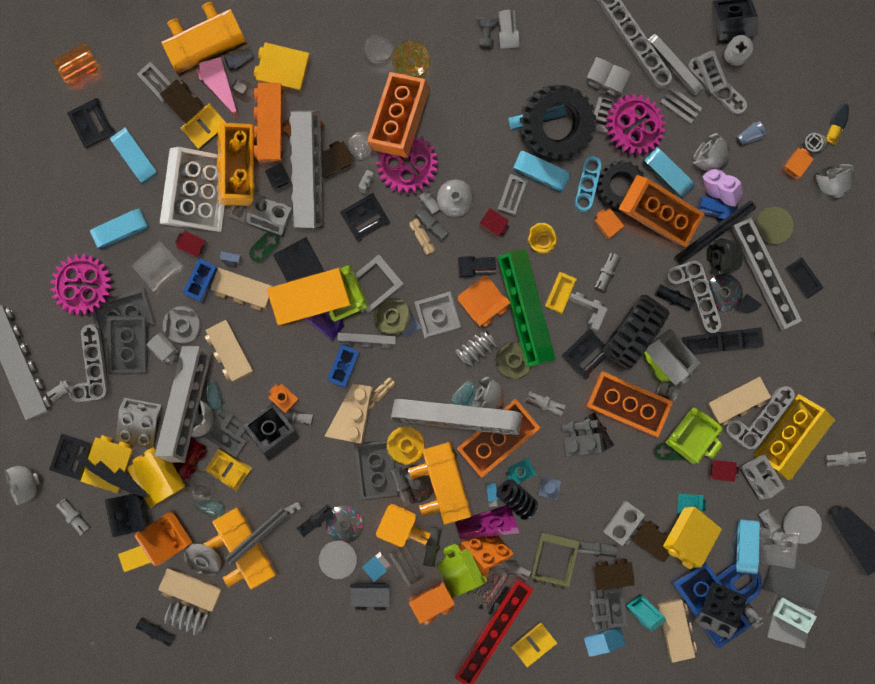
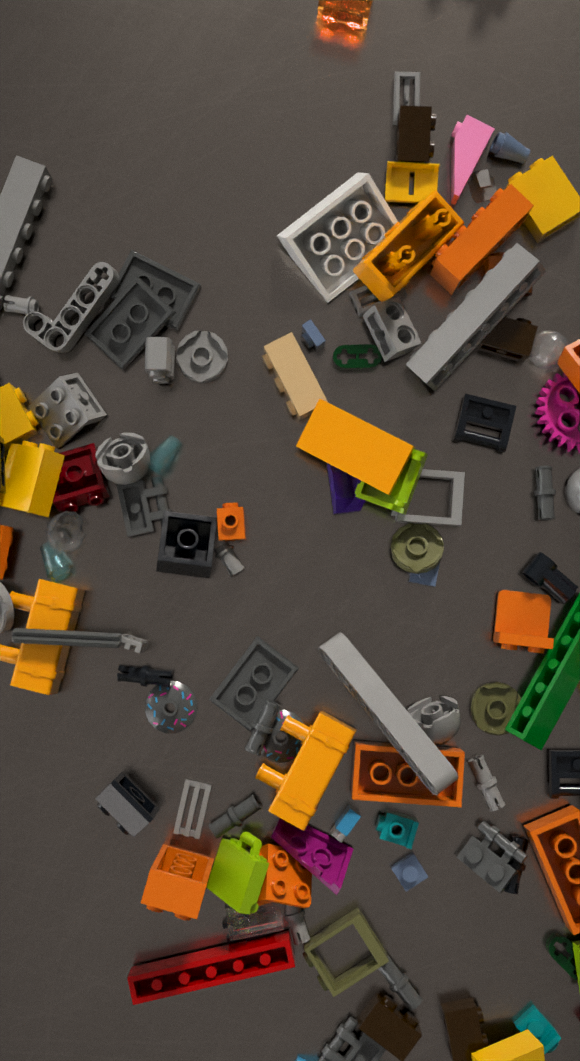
camera: 45 degrees right, 0 degrees up
dark pink gear [50,254,113,316] -> none
black plate [67,98,115,147] -> none
medium azure beam [90,208,148,249] -> none
medium azure beam [110,128,157,183] -> none
clear plate [132,241,183,291] -> none
light grey brick [155,346,211,463] -> none
light orange piece [161,2,246,75] -> none
dark red brick [175,230,207,259] -> none
blue brick [183,259,218,303] -> none
tan brick [205,320,254,382] -> none
yellow piece [205,448,253,491] -> none
black brick [265,163,291,191] -> none
black tile [273,237,324,282] -> none
light grey tile [319,540,357,579] -> none
tan wing [325,383,373,444] -> none
blue brick [327,344,360,388] -> none
light grey plate [338,333,396,348] -> none
light grey tile [359,170,375,195] -> none
dark azure piece [362,552,392,582] -> none
tan axle [369,378,396,409] -> none
light orange piece [376,504,431,547] -> none
yellow tile [386,426,425,465] -> none
tan axle [409,219,435,255] -> none
light grey tile [414,291,462,339] -> none
light grey pin [419,190,440,215] -> none
clear light blue cone [450,381,476,406] -> none
light grey piece [455,330,499,369] -> none
black piece [496,480,538,520] -> none
yellow piece [510,622,557,667] -> none
light grey brick [603,501,645,546] -> none

